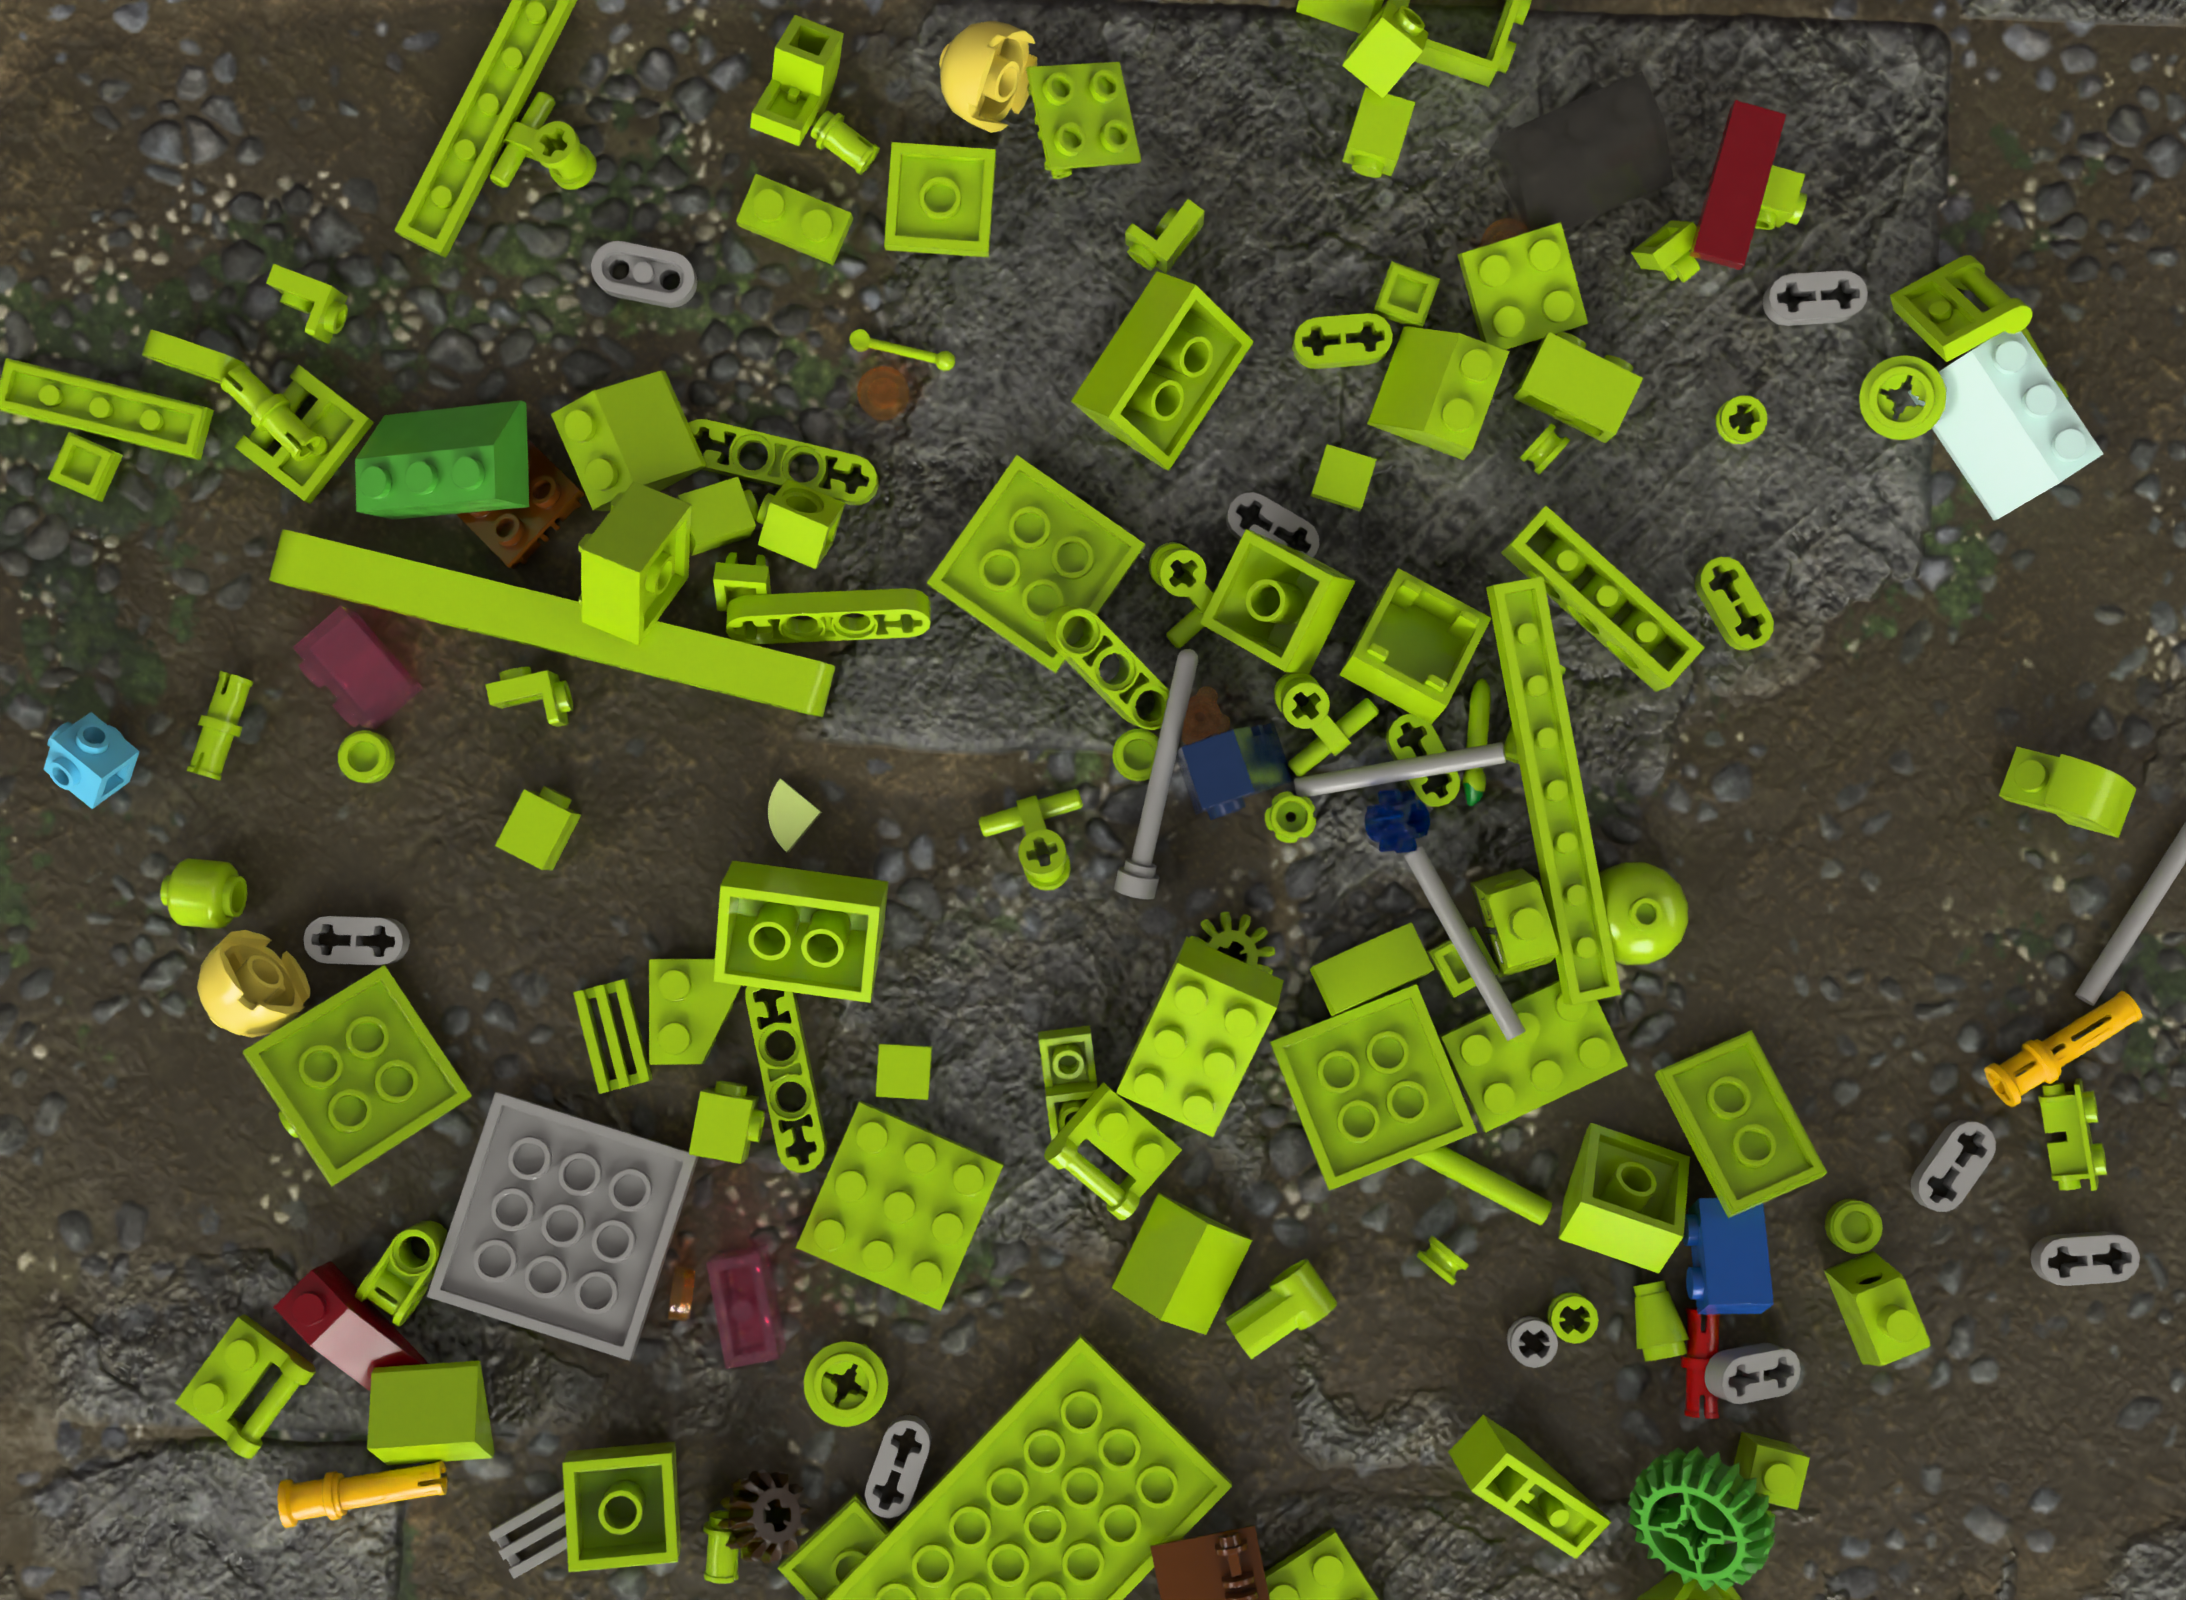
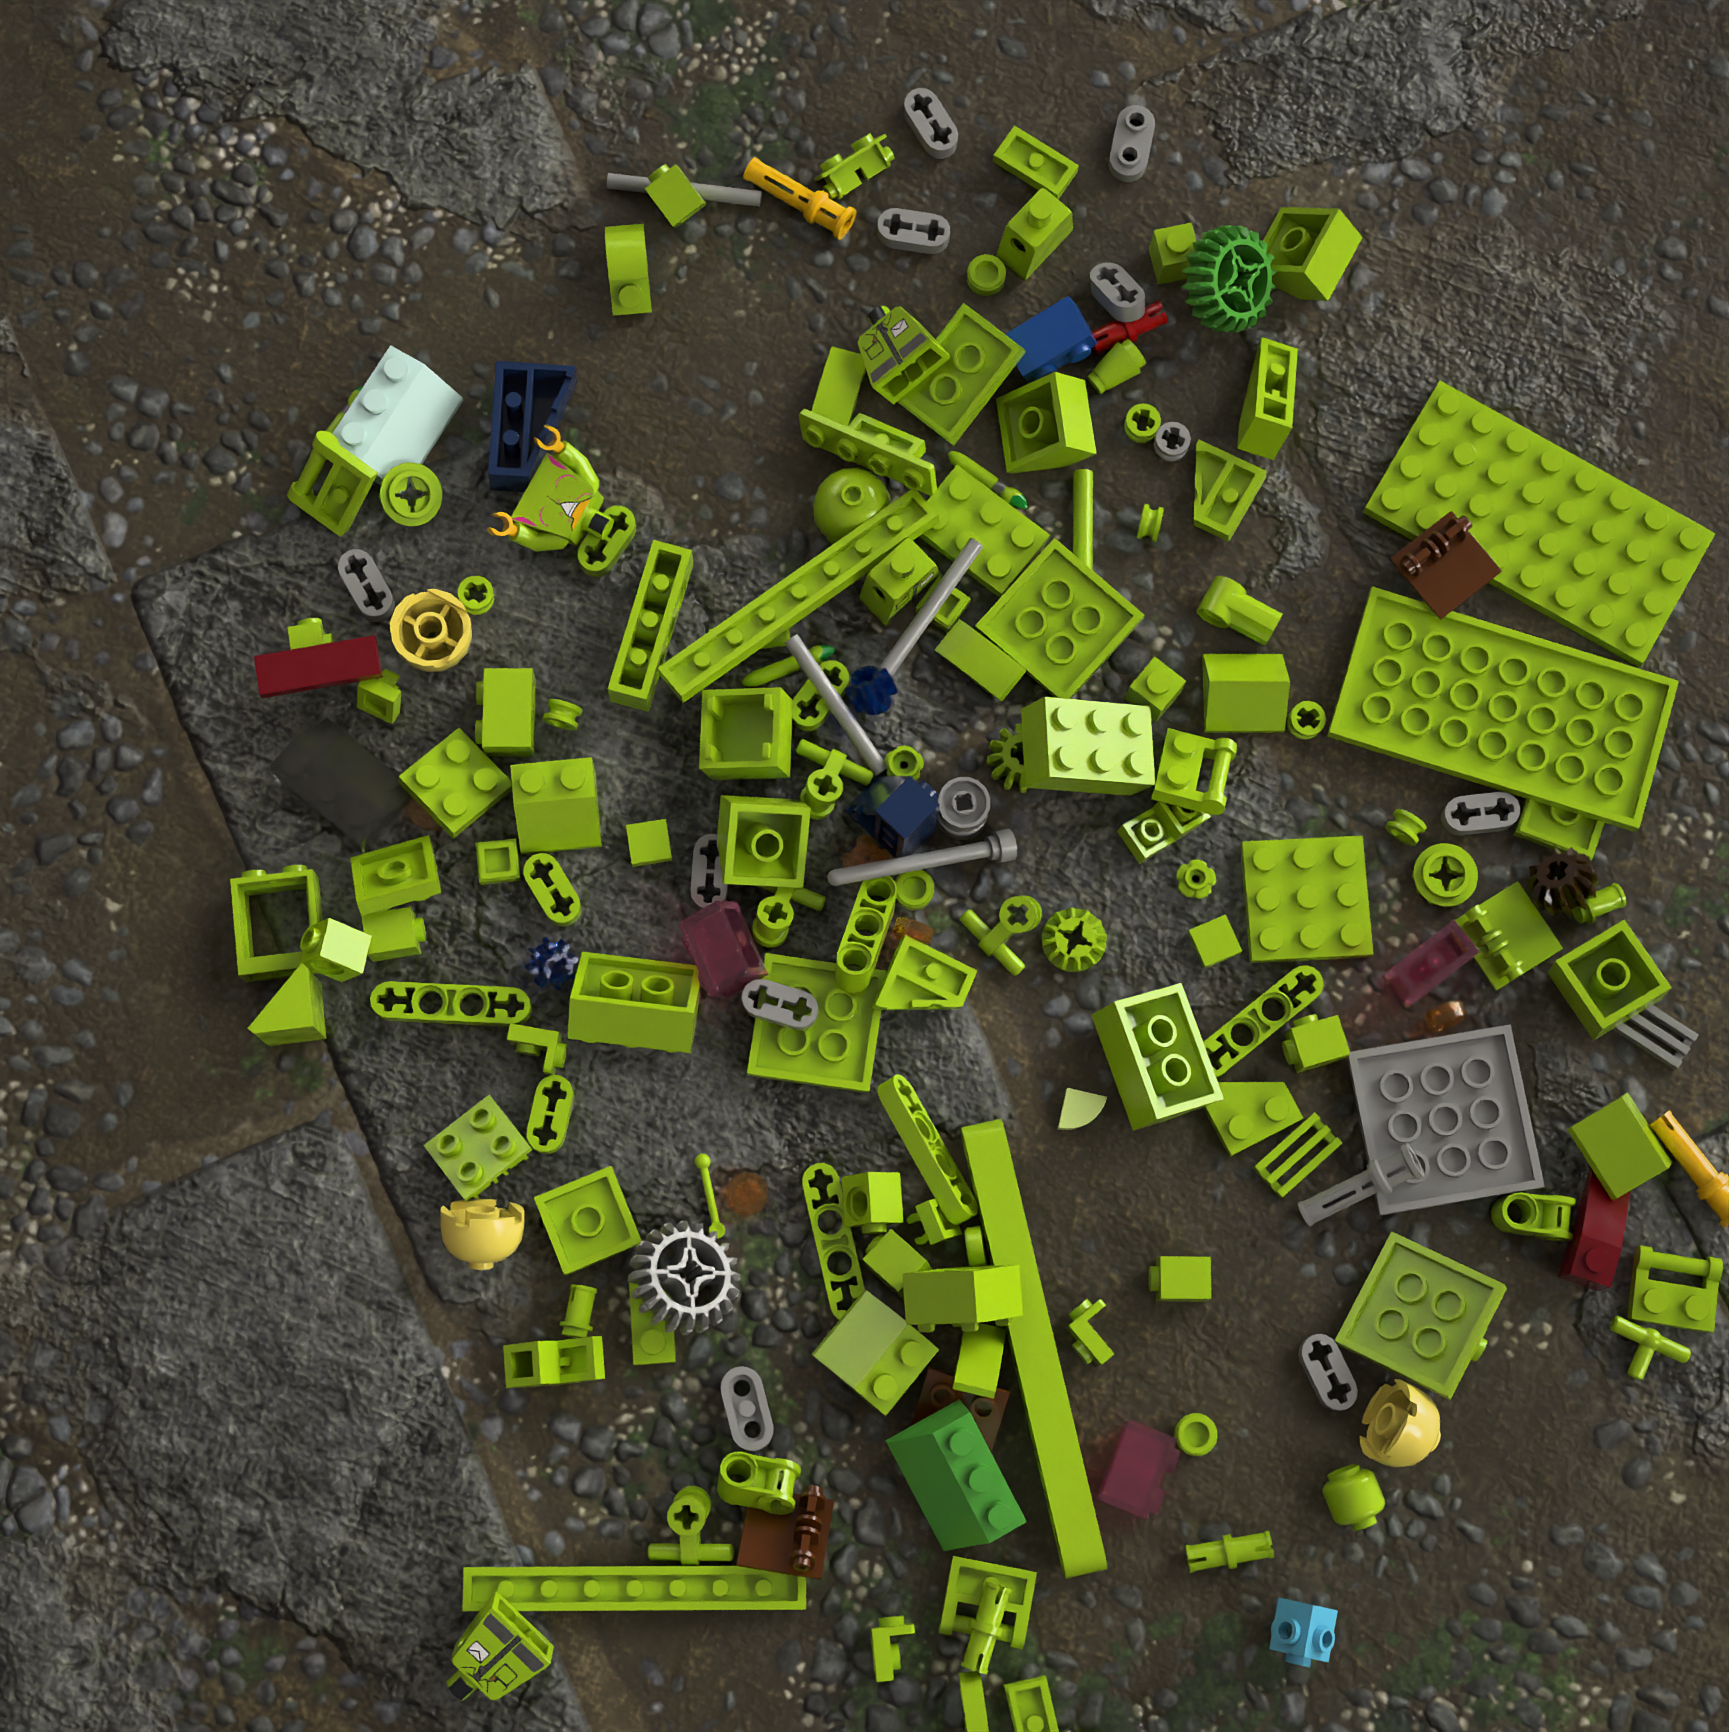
camera: 120 degrees left, 10 degrees down
none -> lime plate [350,835,441,916]
none -> lime beam [370,981,532,1027]
none -> light yellow cylinder [390,589,472,672]
none -> lime torso [487,425,614,552]
none -> dark blue wedge [488,361,577,492]
none -> clear blue gear [525,937,579,990]
none -> lime beam [527,1075,574,1154]
none -> light grey gear [627,1220,741,1335]
none -> lime brick [644,164,707,228]
none -> clear pink brick [678,901,768,997]
none -> lime piece [717,1452,801,1515]
none -> reddish brown hinge [737,1485,834,1580]
none -> light grey beam [742,979,818,1031]
none -> lime bracket [798,409,937,496]
none -> lime slope [812,346,866,427]
none -> lime torso [858,306,951,404]
none -> lime wing [871,935,977,1010]
none -> clear orange tile [892,917,935,946]
none -> light grey wheel [937,777,990,840]
none -> lime piece [948,451,1028,510]
none -> lime slope [952,1323,1006,1399]
none -> lime tile [964,1225,987,1267]
none -> lime plate [993,125,1079,199]
none -> lime gear [1042,907,1107,972]
none -> light grey plate [1108,105,1155,182]
none -> lime brick [1125,656,1186,723]
none -> lime plate [1176,859,1216,899]
none -> lime wing [1194,440,1266,542]
none -> lime bush [1286,701,1326,740]
none -> light grey pin [1298,1143,1424,1226]
none -> lime bush [1385,809,1427,846]
none -> lime hinge [1451,881,1563,991]
none -> lime piece [1609,1315,1691,1380]

